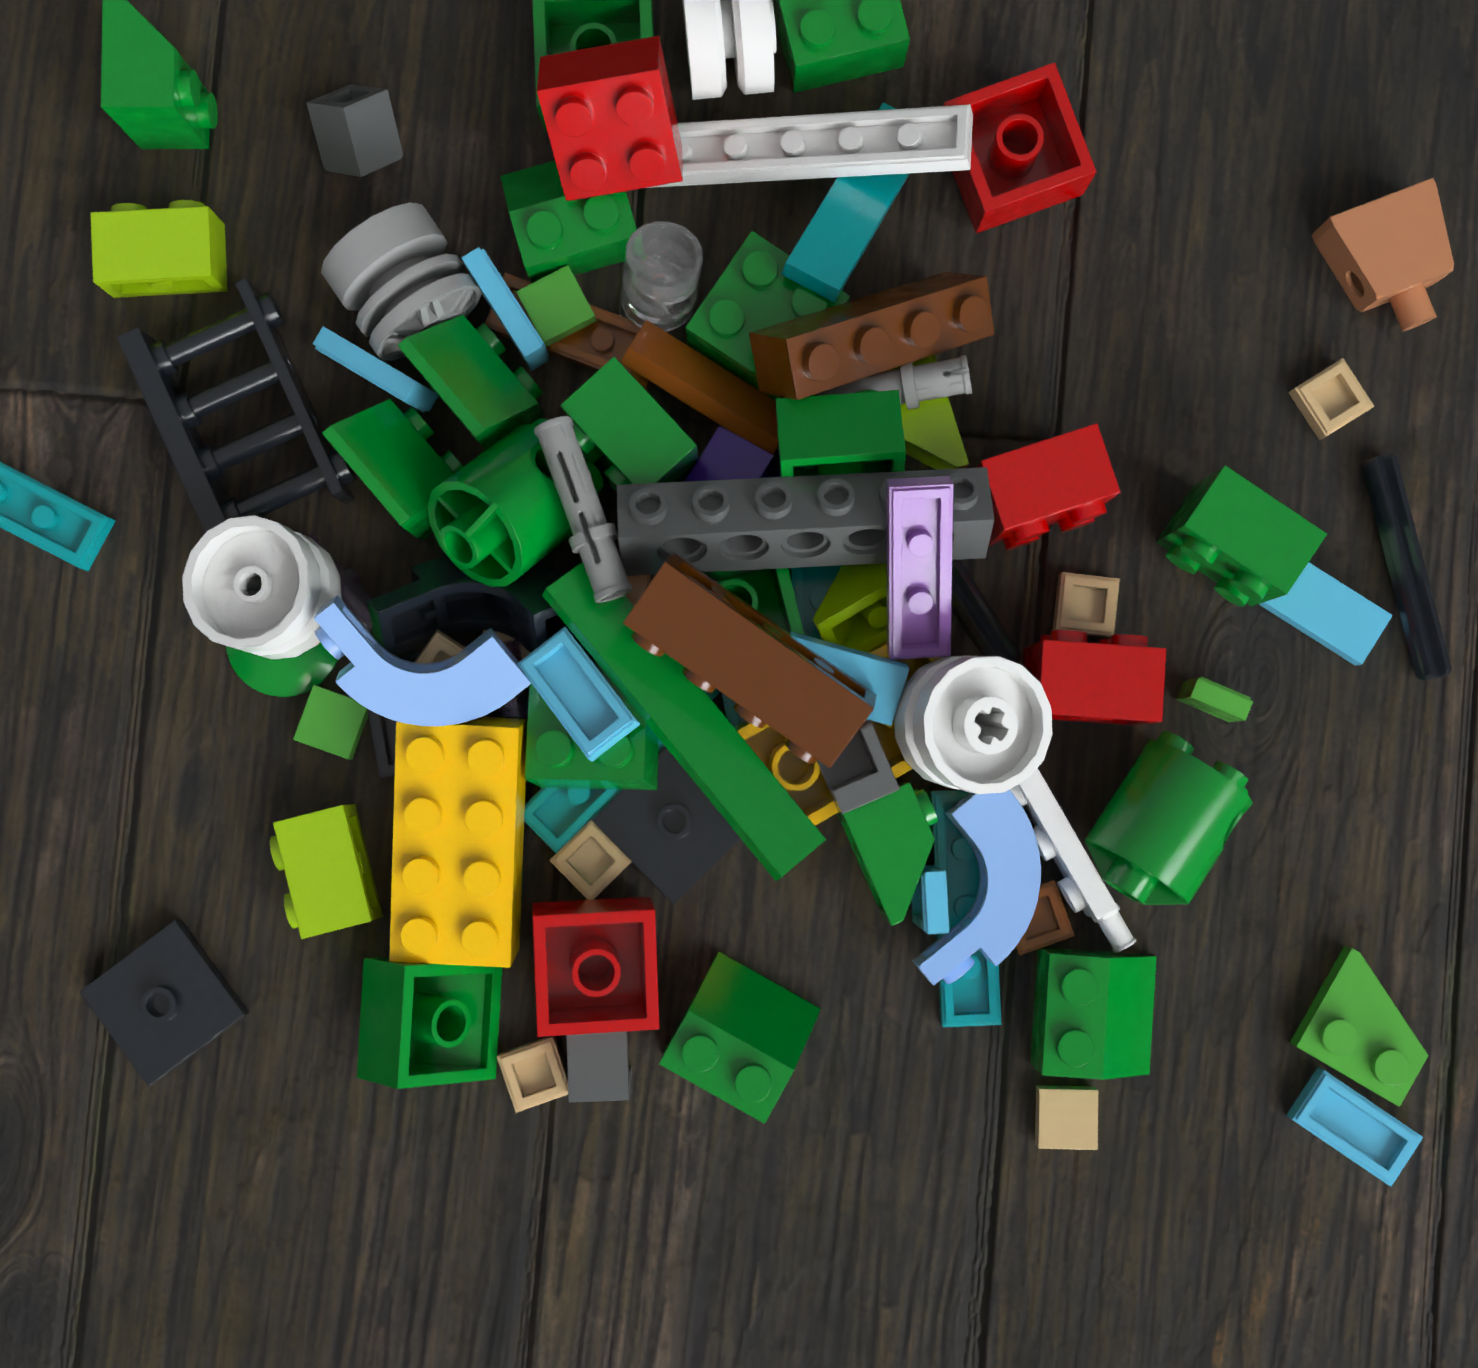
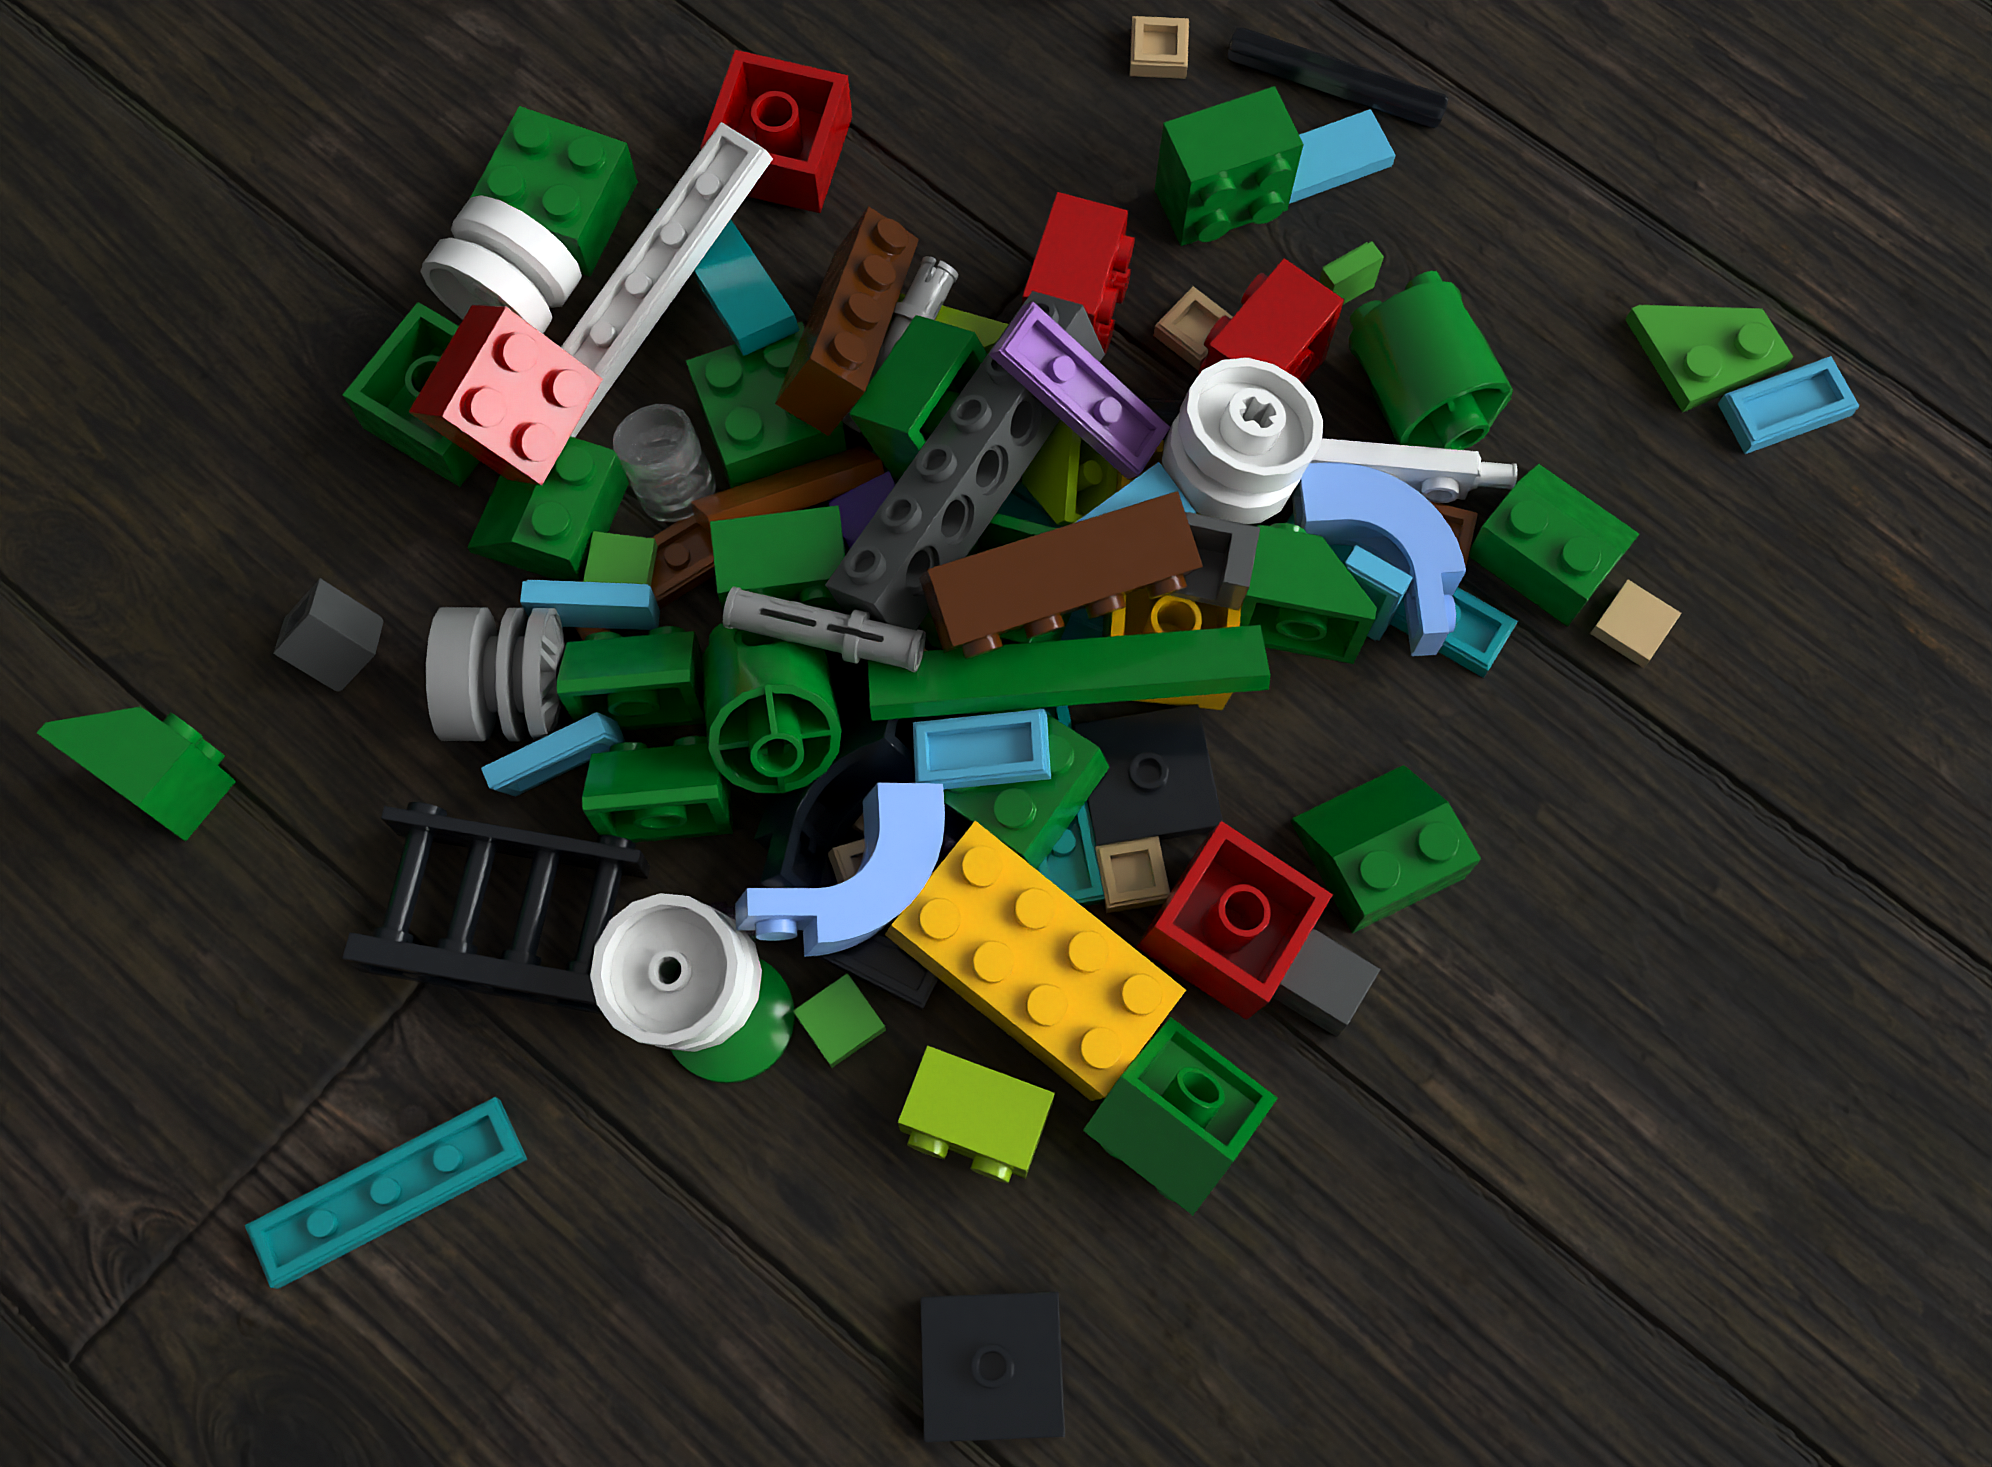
camera: 55 degrees left, 15 degrees down
lime brick [91,200,228,298] -> none
tan tile [497,1036,568,1113] -> none

